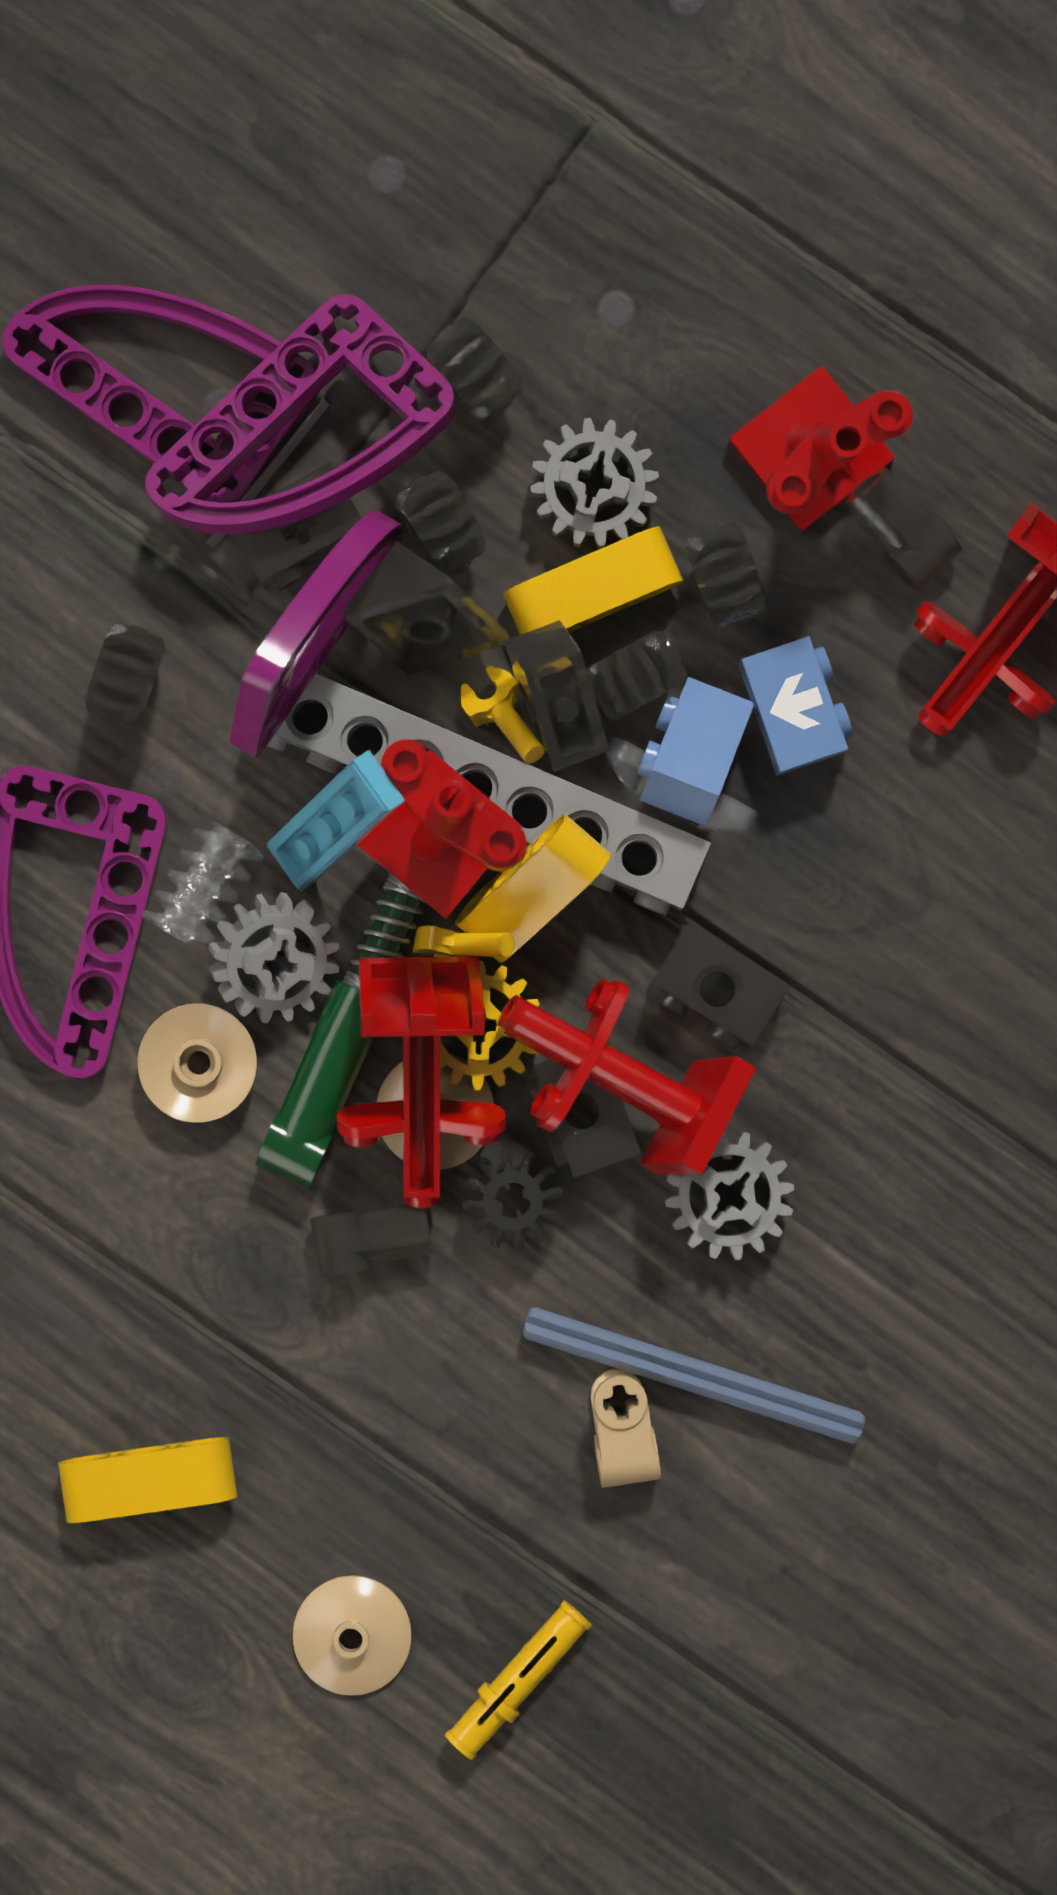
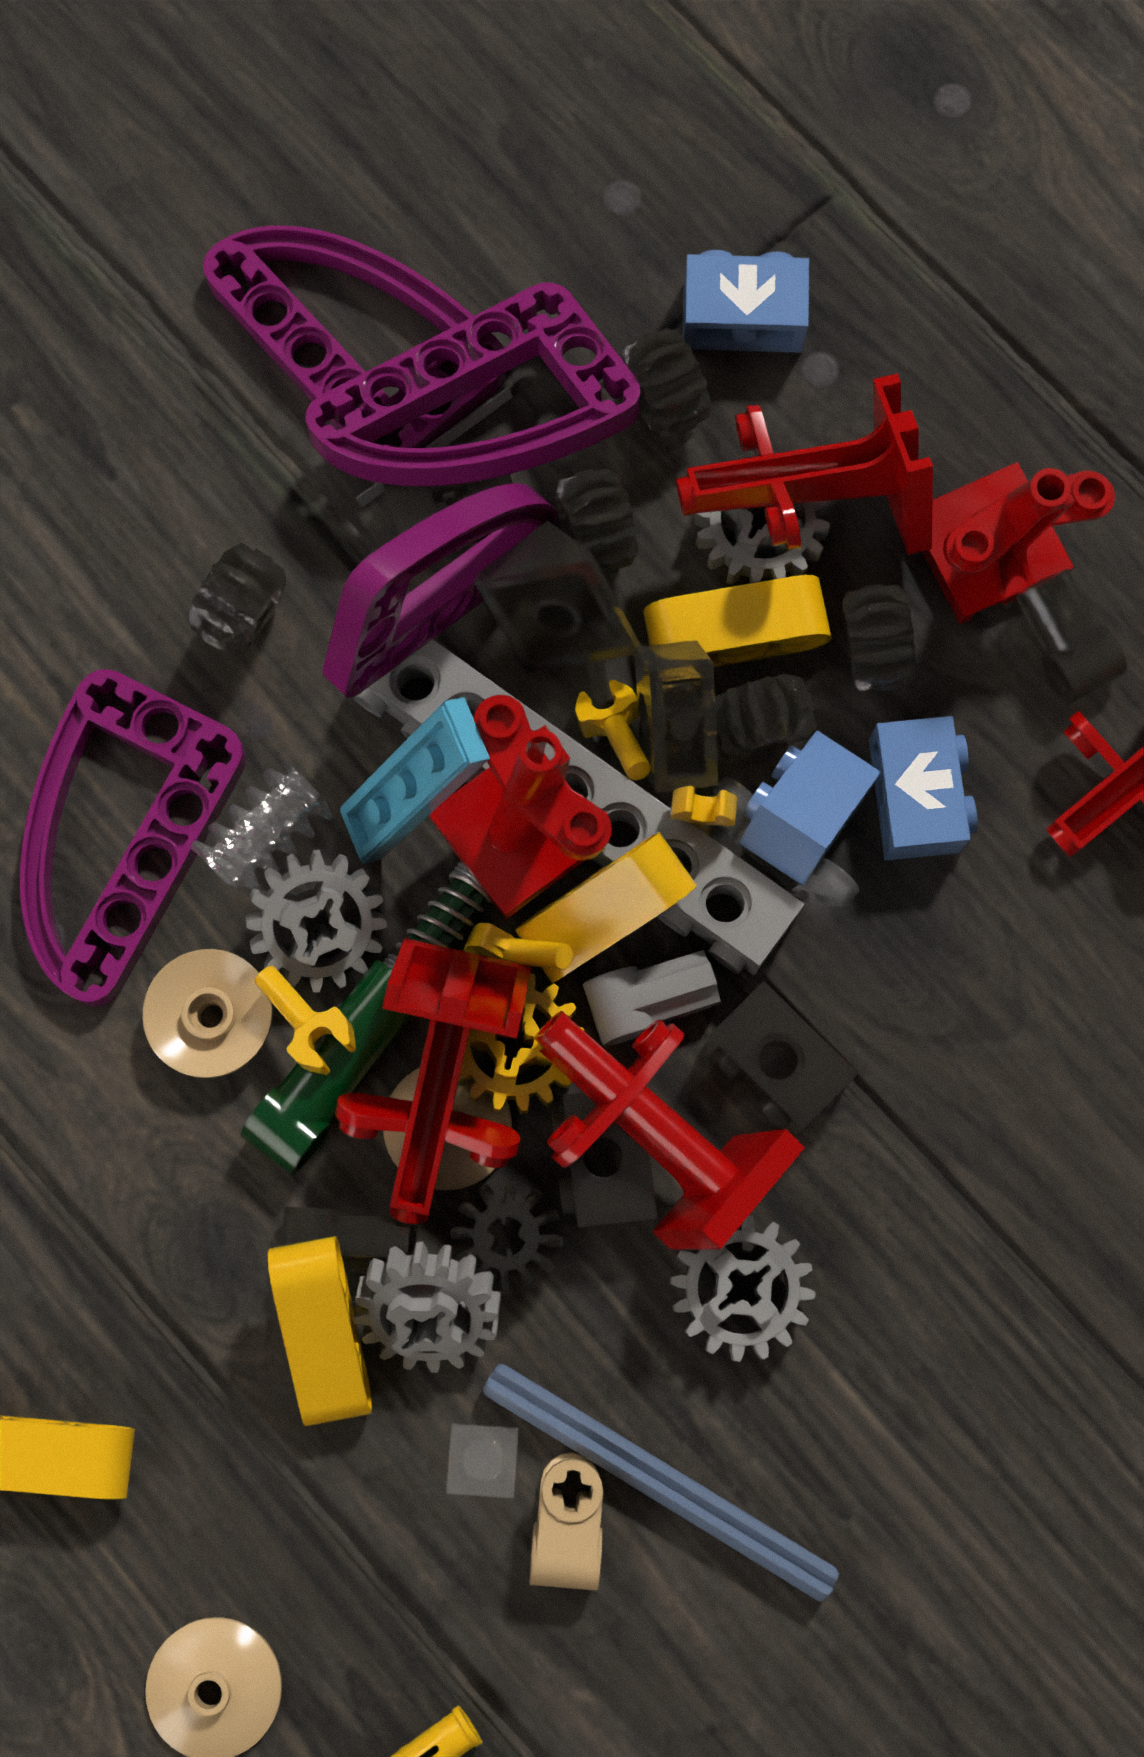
camera: 15 degrees right, 10 degrees down
none -> yellow bar [254,965,356,1075]
none -> yellow beam [268,1236,372,1426]
none -> light grey gear [353,1242,501,1373]
none -> clear plate [446,1423,519,1498]
none -> light grey piece [583,950,721,1046]
none -> yellow bar [670,786,738,835]
none -> red piece [675,373,933,555]
none -> medium blue brick [682,250,809,353]

